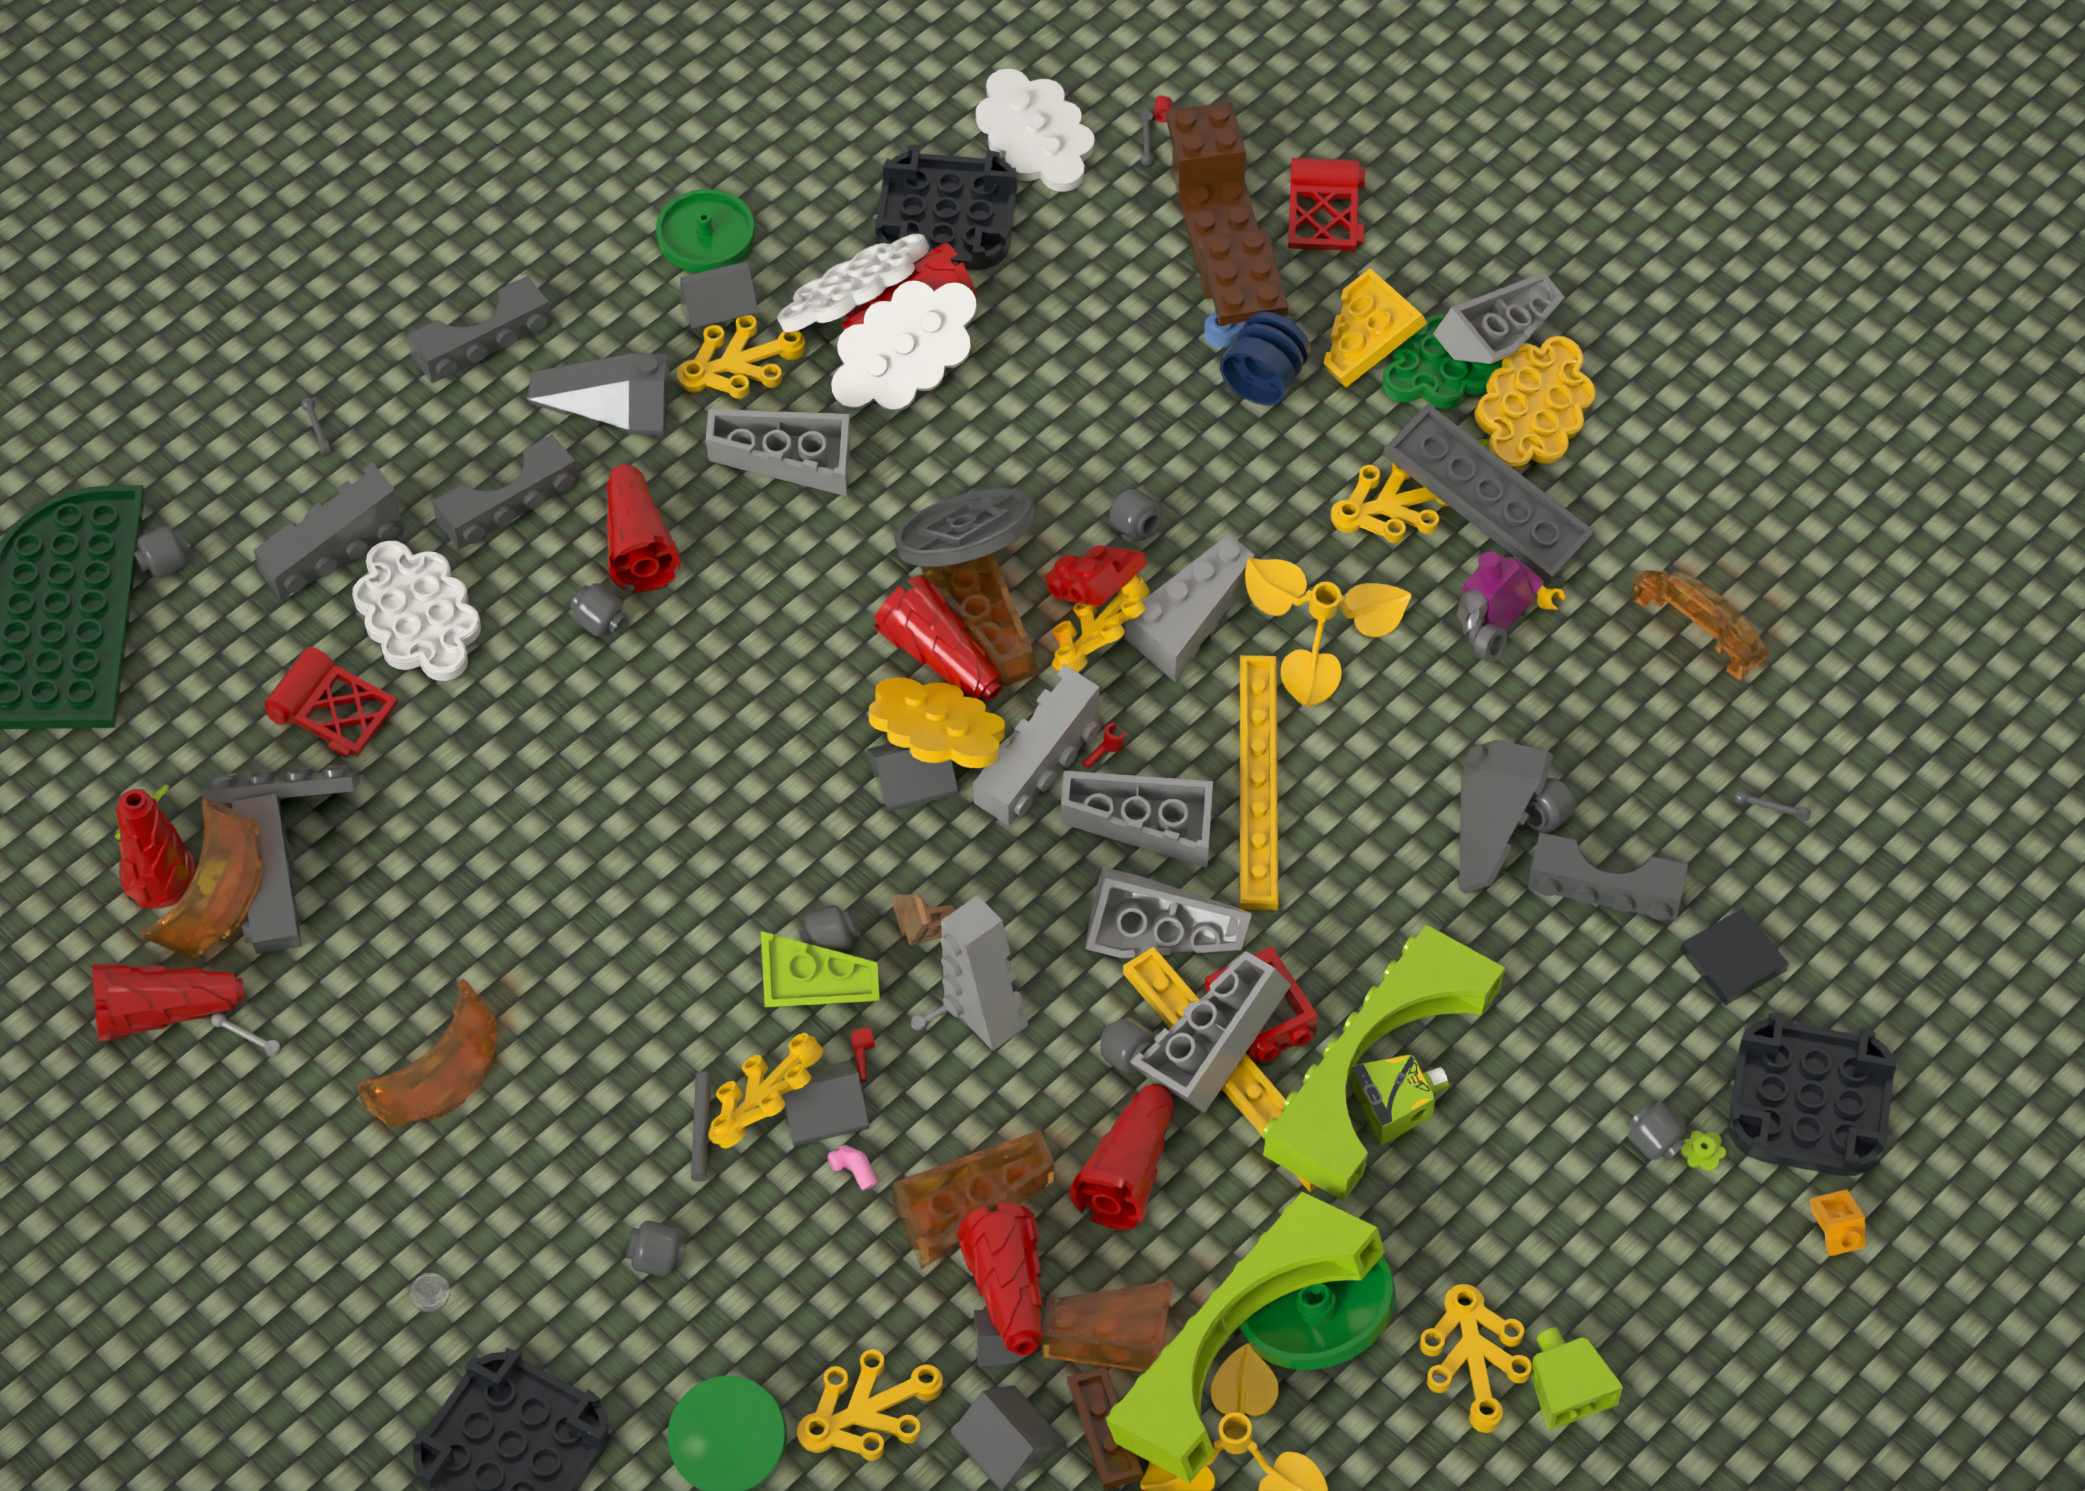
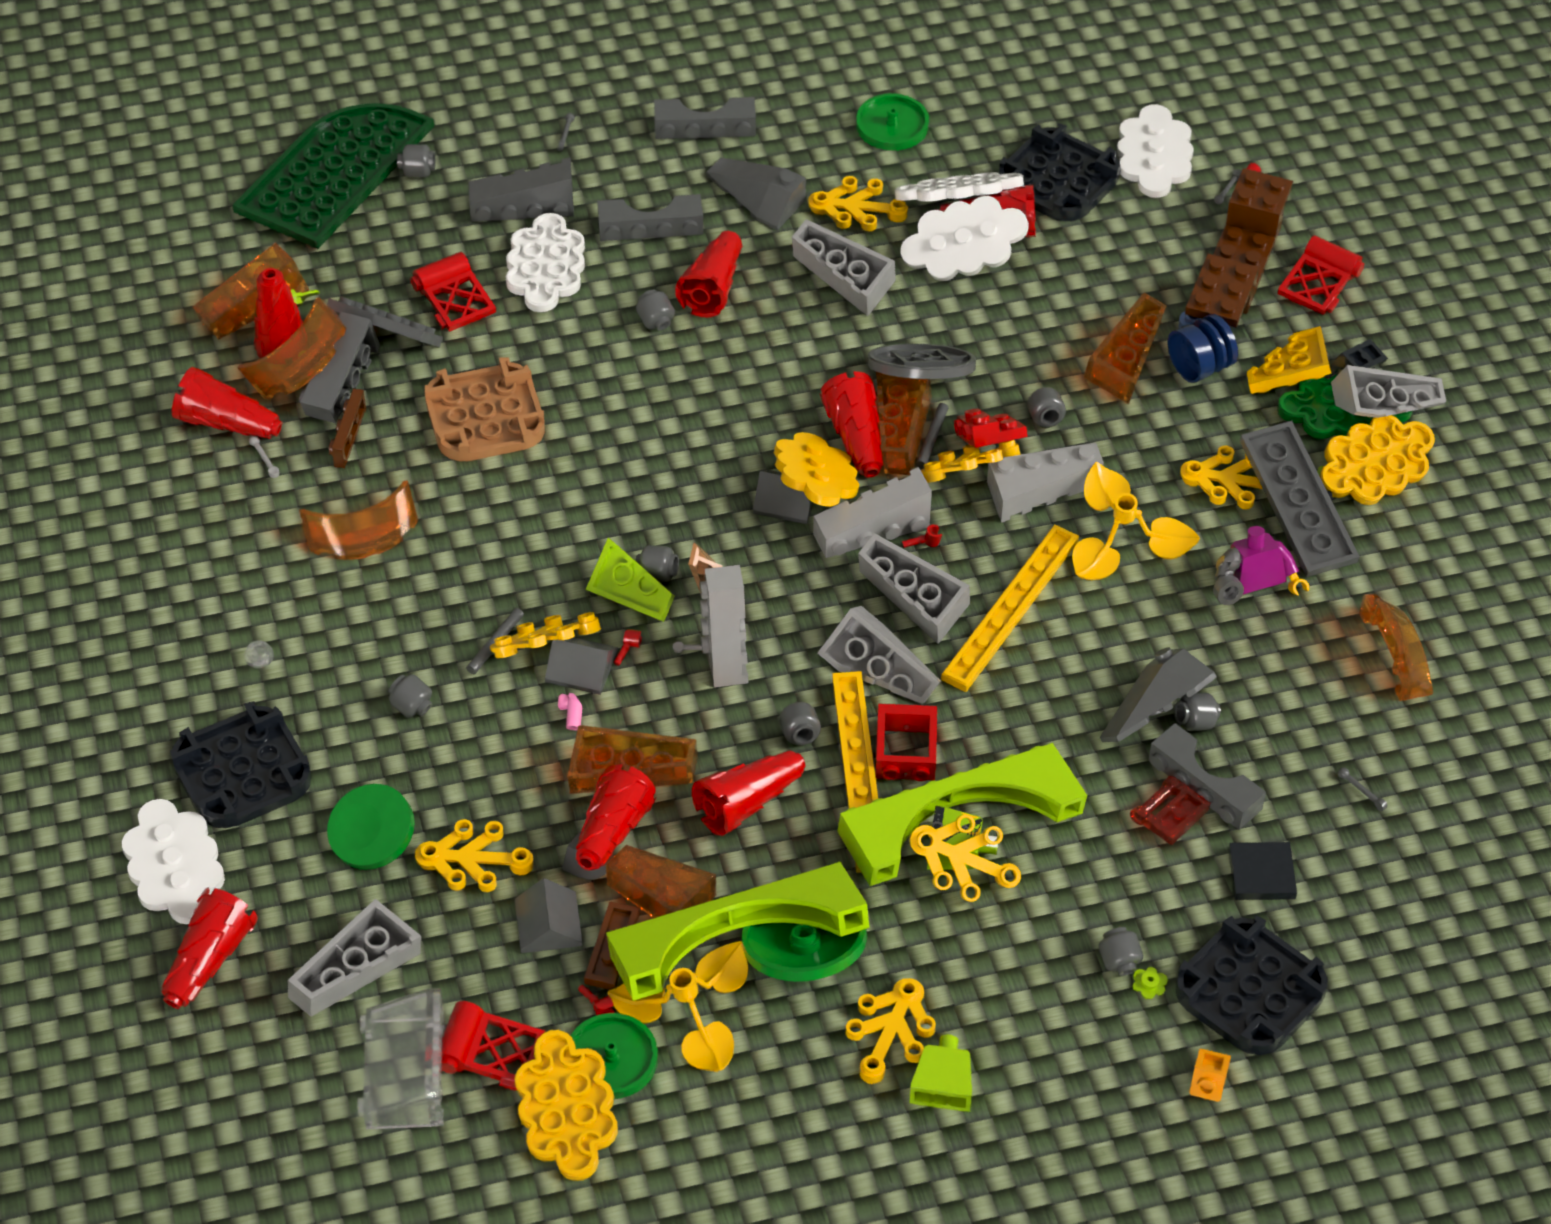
camera: 30 degrees right, 5 degrees down
dark grey slope [680,261,758,329] -> none
light grey wedge [1130,951,1291,1113] -> none
none -> clear orange wedge [192,243,310,340]
none -> reddish brown plate [329,388,366,468]
none -> medium nougat tile [425,357,545,461]
none -> yellow plant [910,815,1021,902]
none -> dark grey bar [916,403,949,469]
none -> clear orange wedge [1084,293,1167,404]
none -> clear red plate [1130,776,1211,846]
none -> black hinge [1328,339,1388,376]

